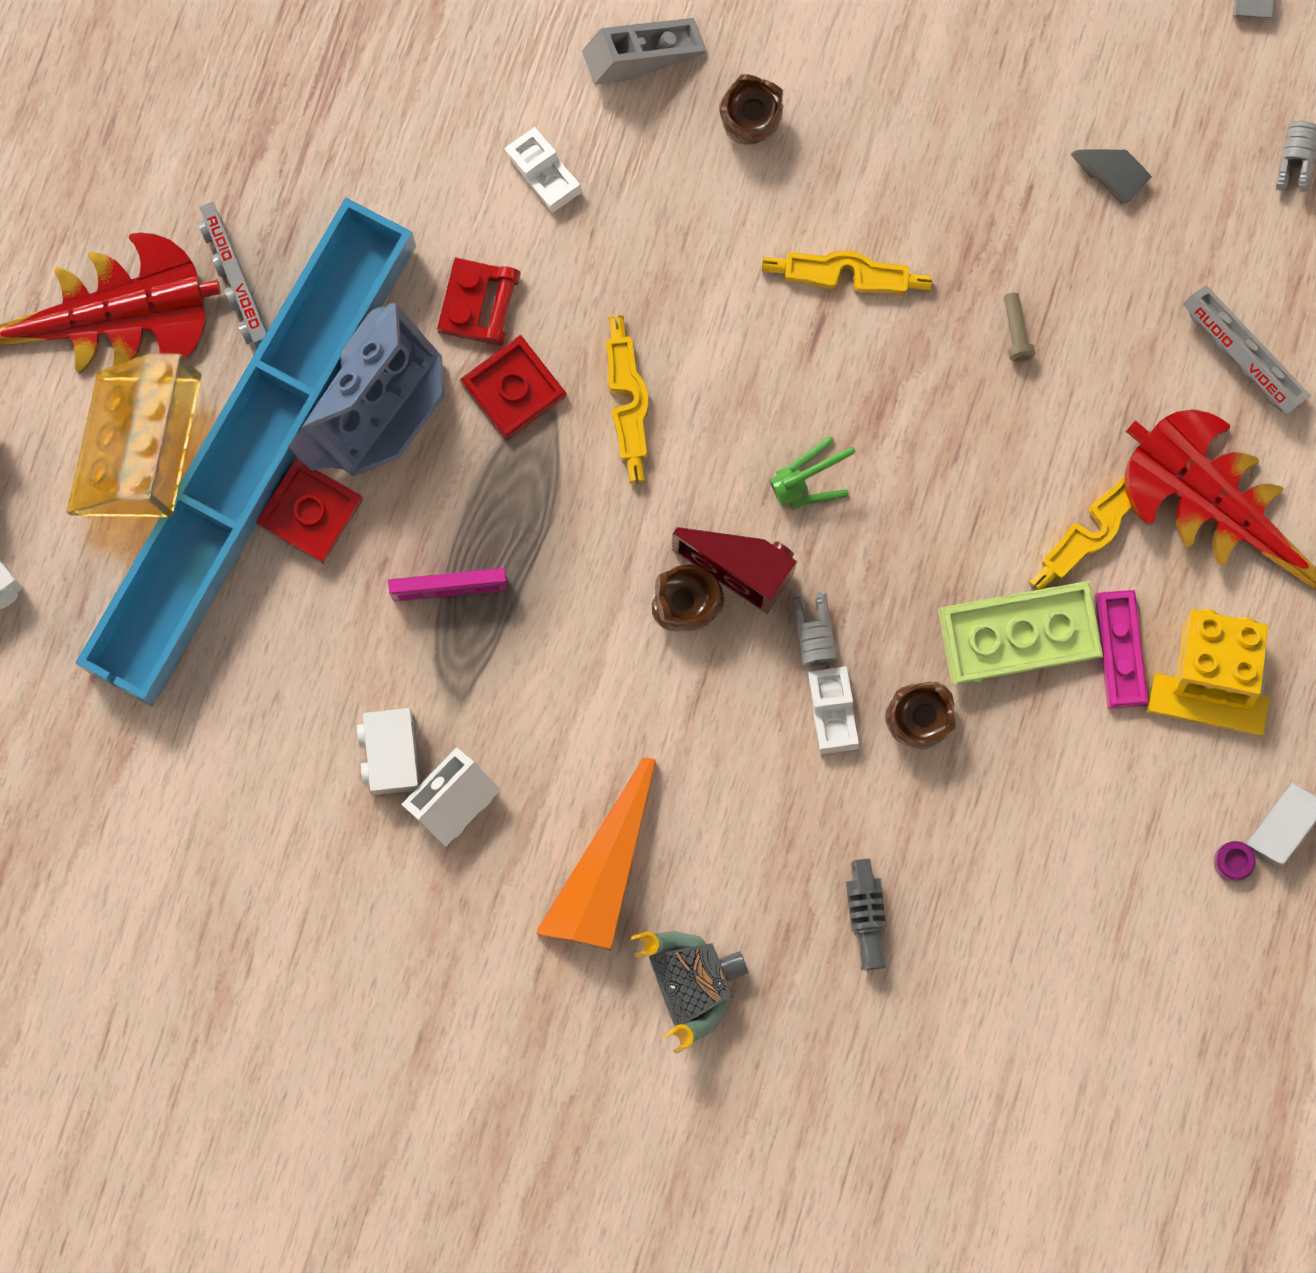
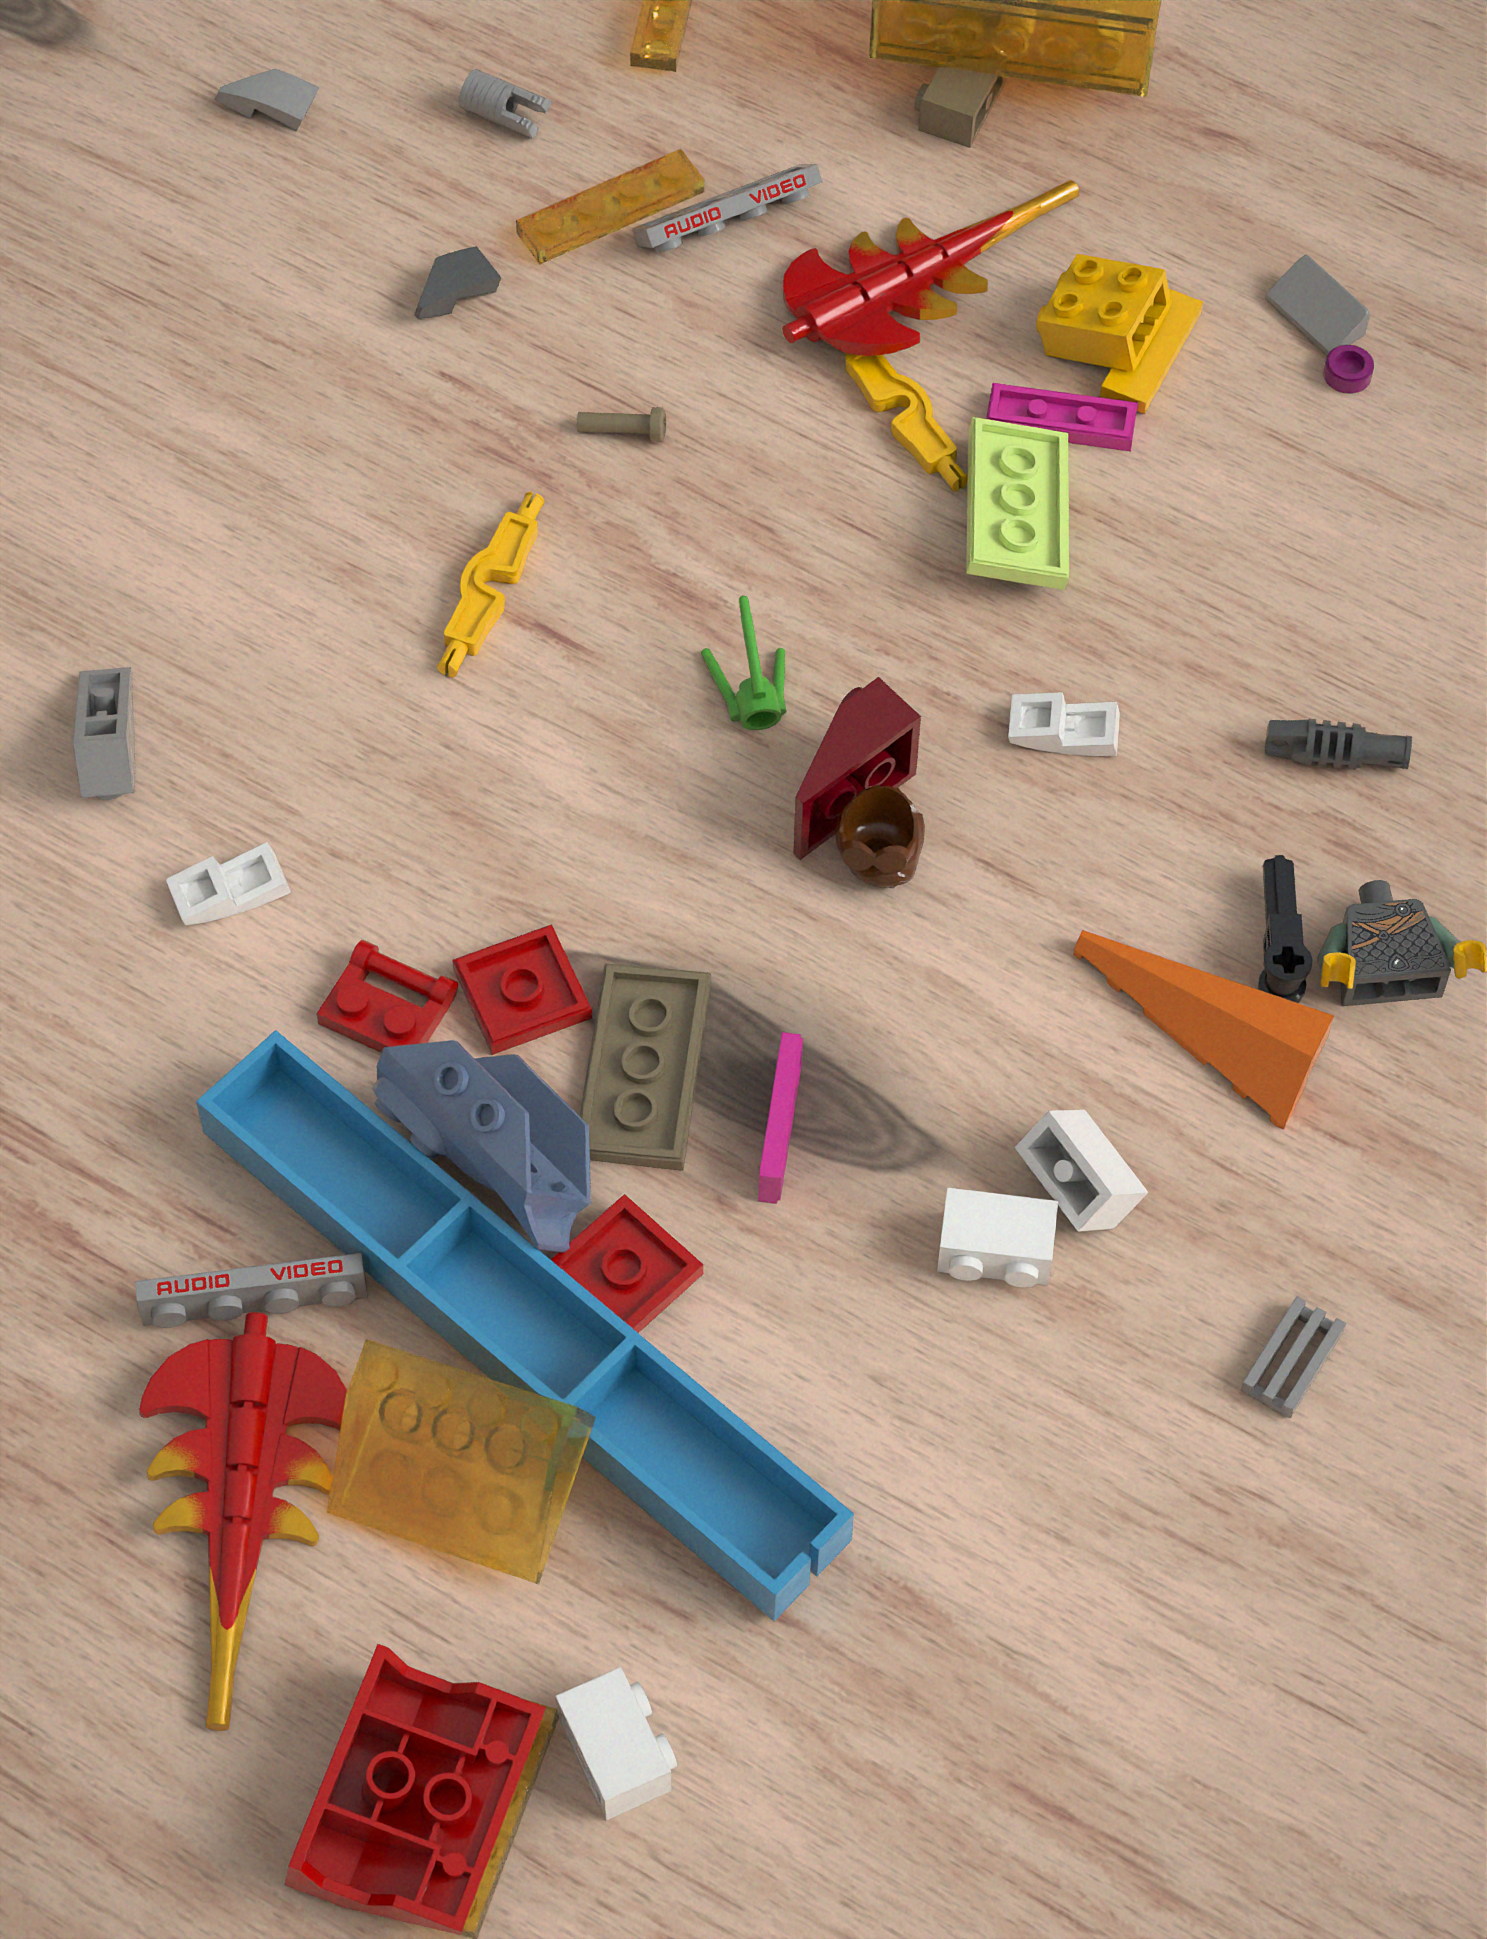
camera: 75 degrees left, 20 degrees down
yellow piece [606,315,649,484] -> none
reddish brown hair [719,74,784,145] -> none
light grey hinge [792,591,837,666] -> none
reddish brown hair [885,682,957,749] -> none
none -> clear yellow plate [516,149,705,265]
none -> dark tan tile [580,963,712,1171]
none -> light grey tile [1240,1296,1346,1418]
none -> black connector [1258,855,1313,1003]

